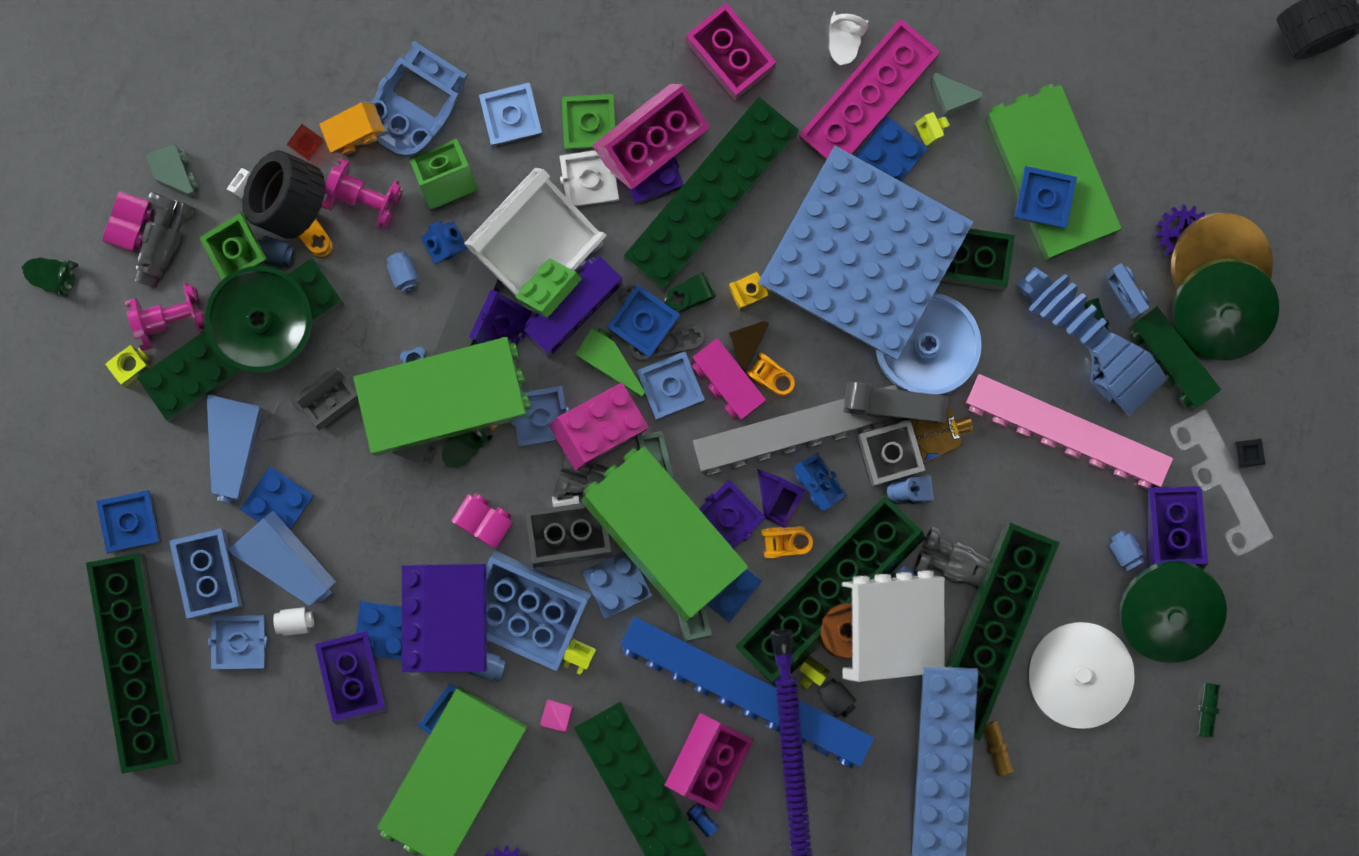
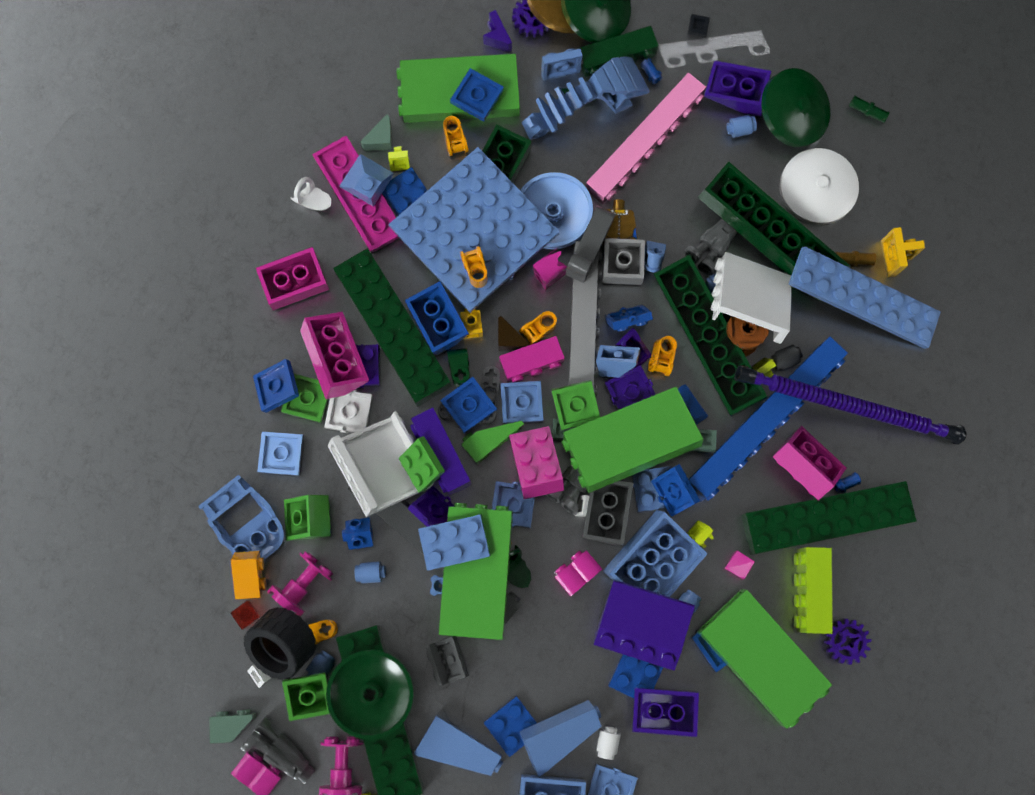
camera: 70 degrees left, 5 degrees down
none -> blue plate [253,359,299,413]
none -> medium blue slope [340,154,394,206]
none -> blue slope [405,281,469,357]
none -> medium blue plate [418,514,490,571]
none -> light orange piece [443,116,469,157]
none -> light orange piece [460,246,488,288]
none -> dark purple slope [483,10,512,53]
none -> dark pink piece [533,248,567,290]
none -> bright green plate [551,380,600,430]
none -> medium blue slope [596,345,640,378]
none -> blue pin [640,58,662,84]
none -> blue plate [651,464,700,517]
none -> lime brick [794,547,833,634]
none -> yellow bracket [881,227,925,278]

